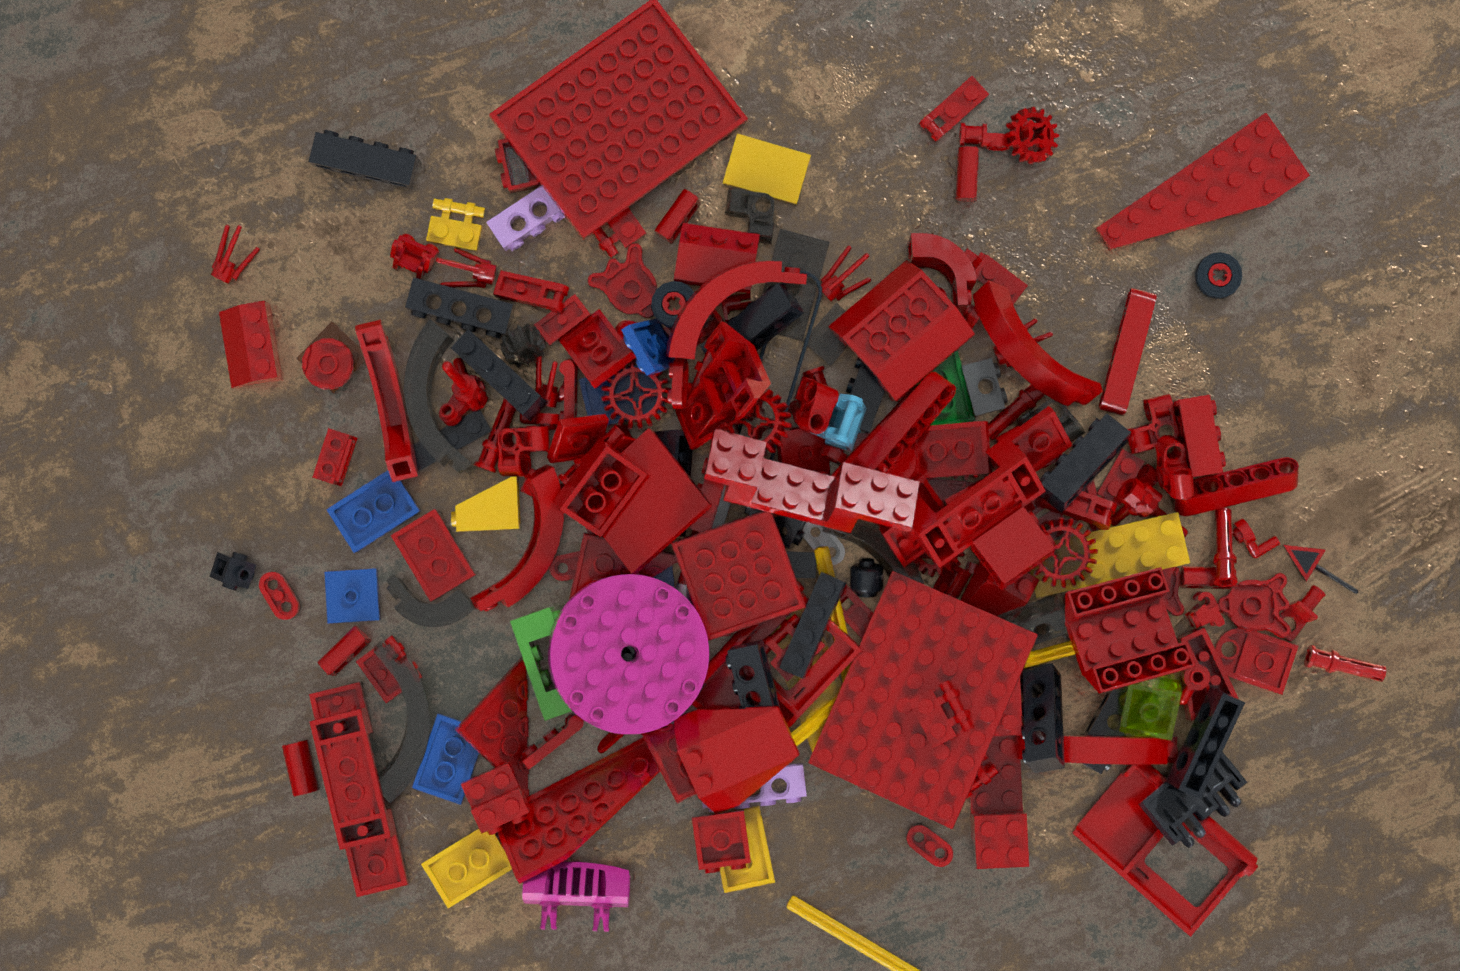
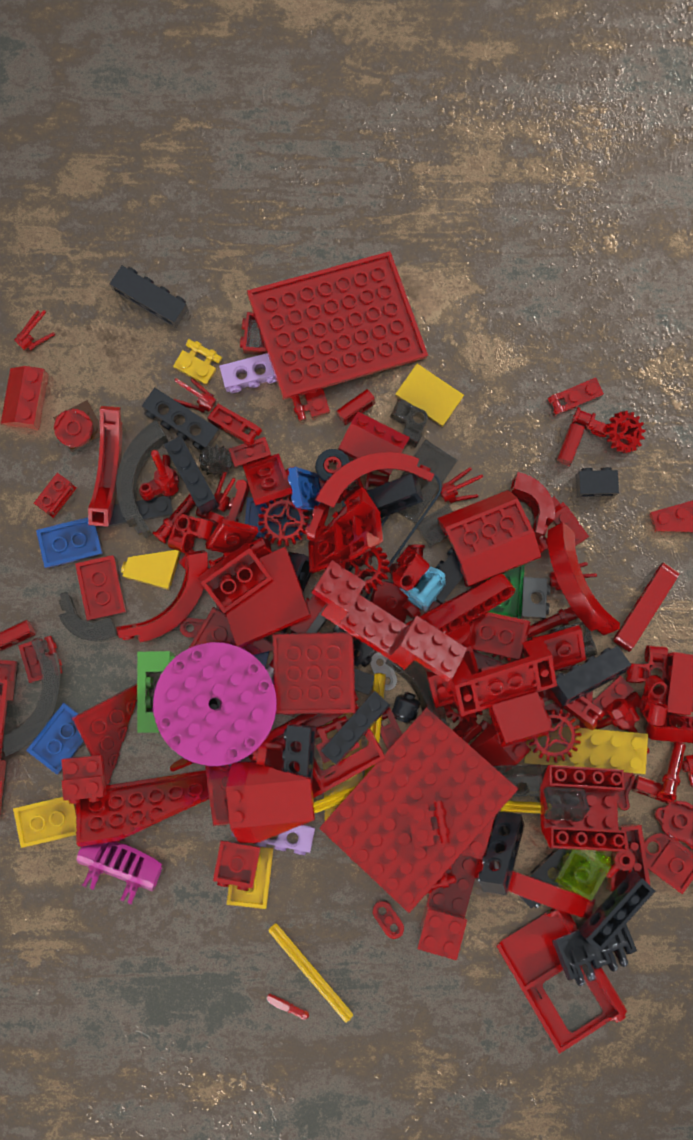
camera: 10 degrees right, 5 degrees down
blue plate [324,568,380,624] -> none
red piece [390,234,439,280] -> none
red plate [519,714,584,770] -> none
red tile [587,243,657,319] -> none
red piece [1184,591,1225,628] -> none
none -> red plate [252,741,282,766]
none -> clear smoke bracket [544,787,590,822]
none -> black brick [576,467,619,497]

